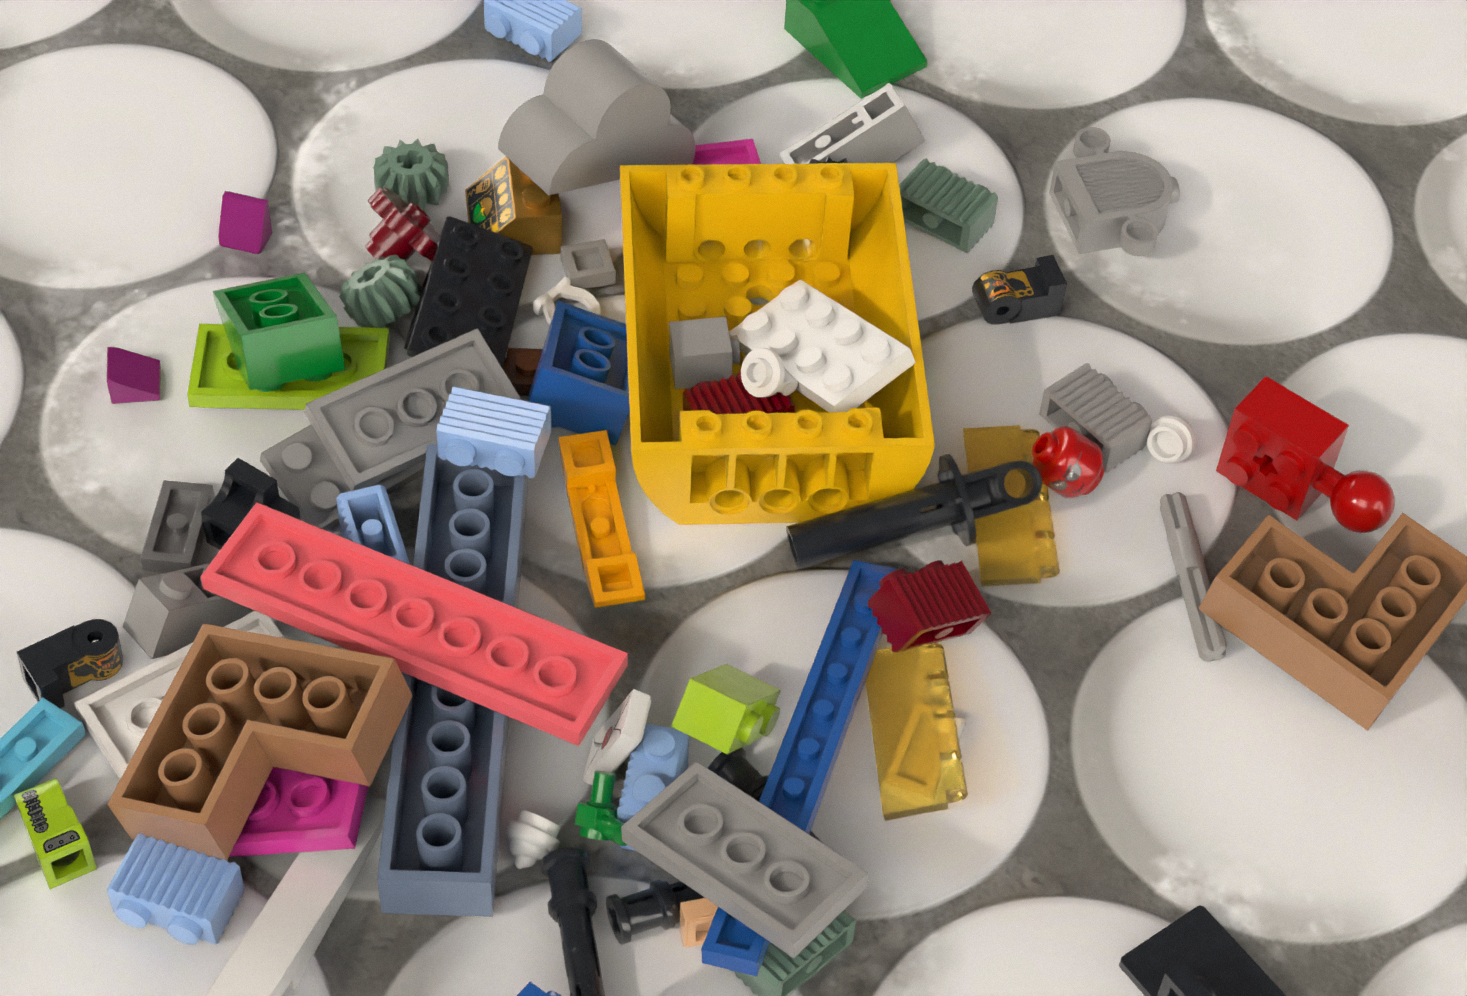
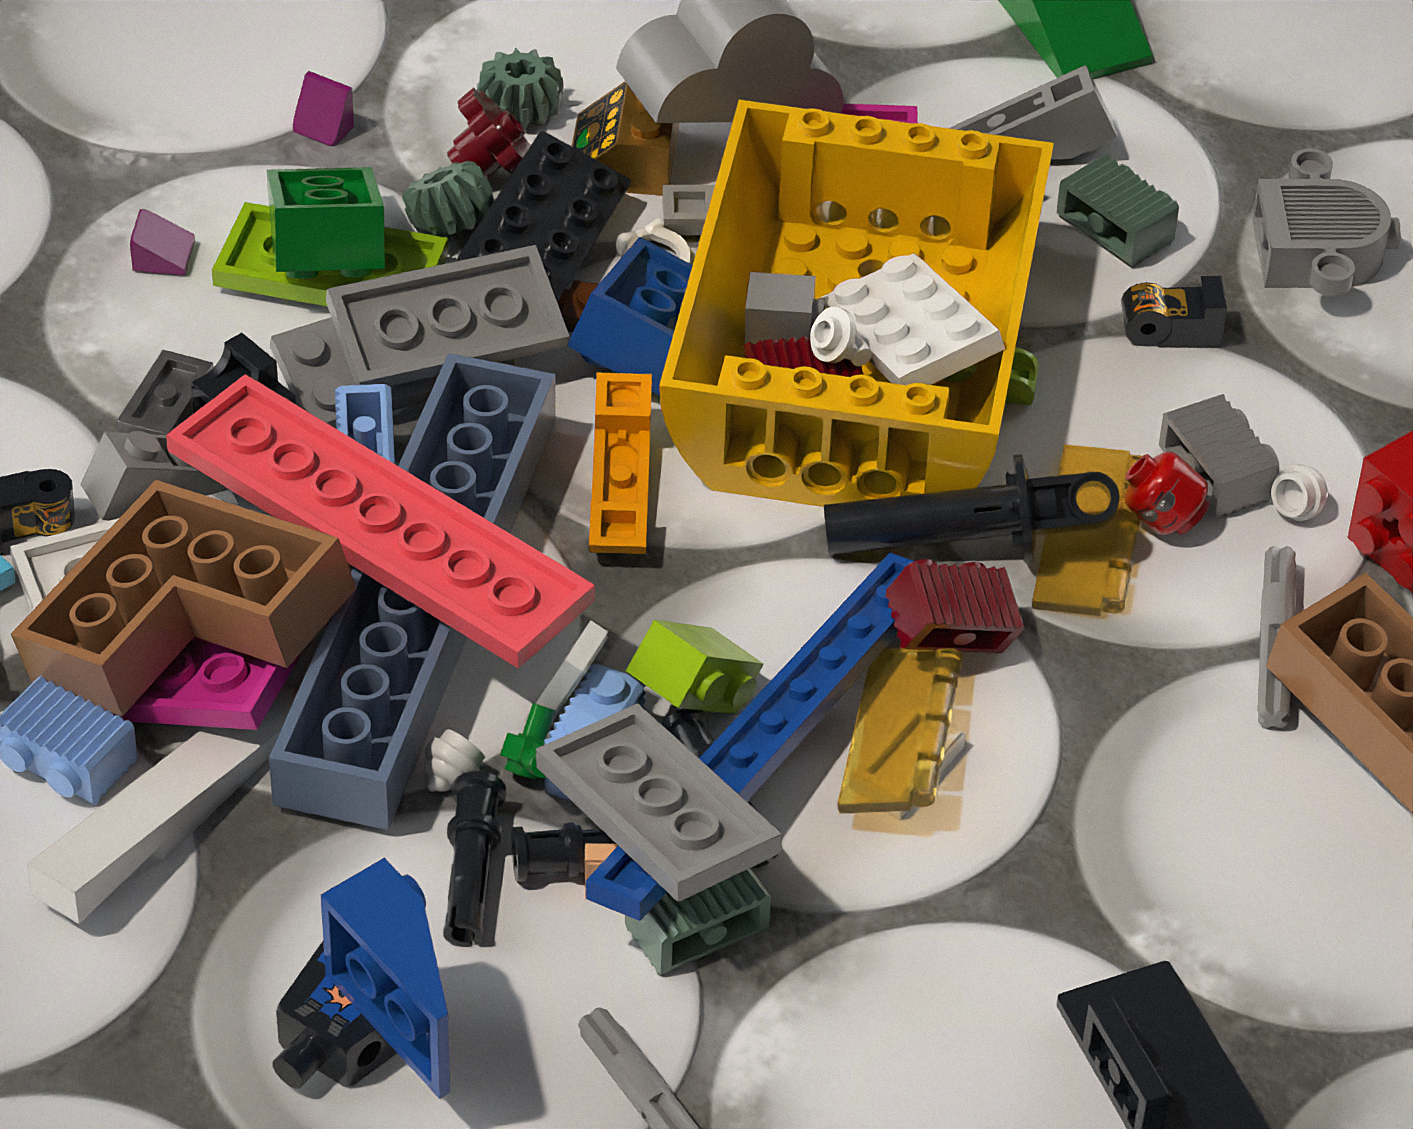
camera: 15 degrees right, 5 degrees down
light blue brick [436,386,551,479] -> none

